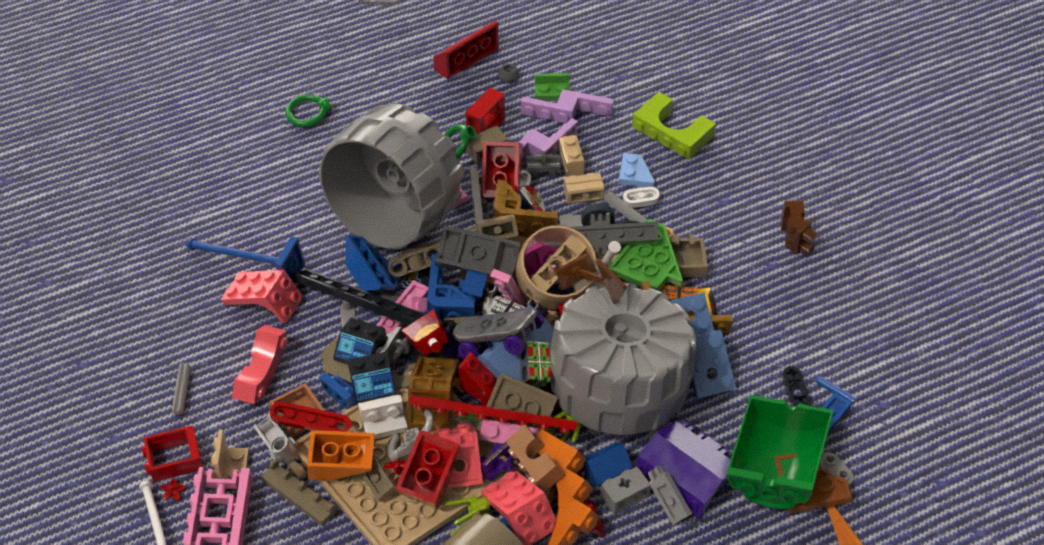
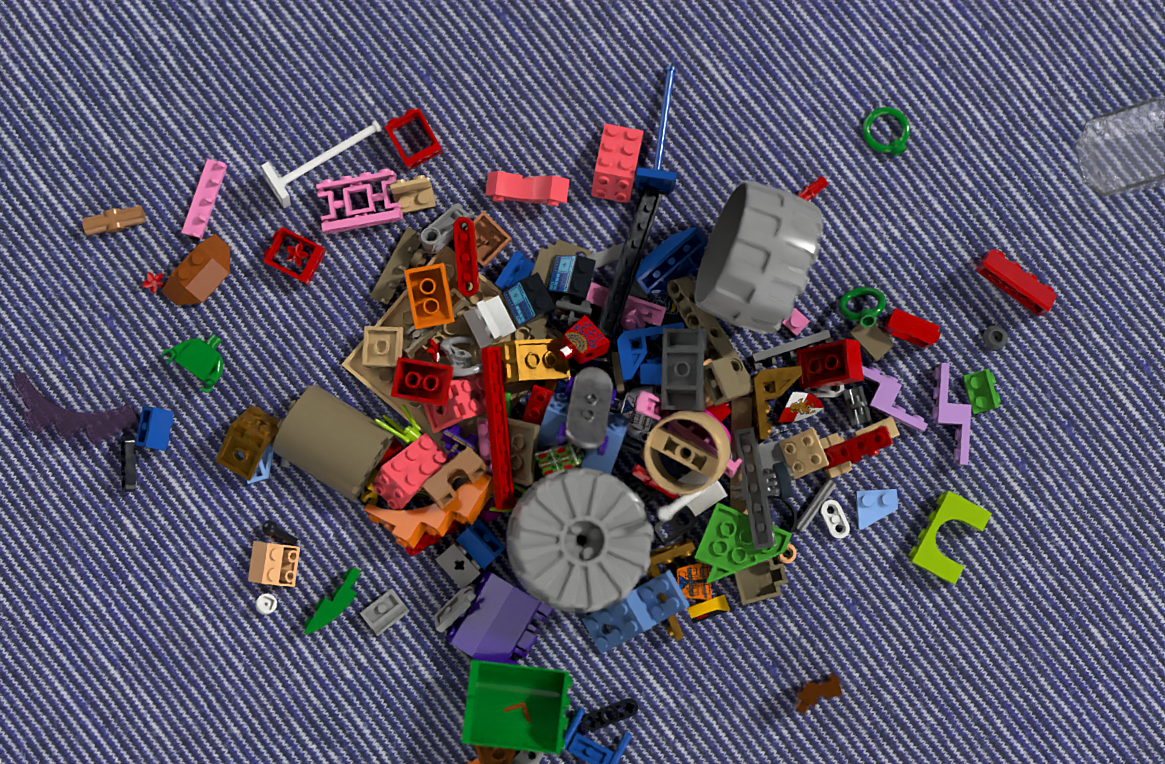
camera: 75 degrees right, 35 degrees up
red plant [160,478,186,501] -> none
light grey axle [172,363,191,415] -> none
reddish brown piece [553,253,627,304] -> none
none -> tan tile [361,326,404,368]
none -> tan bracket [779,428,829,479]
none -> red bracket [823,425,893,470]

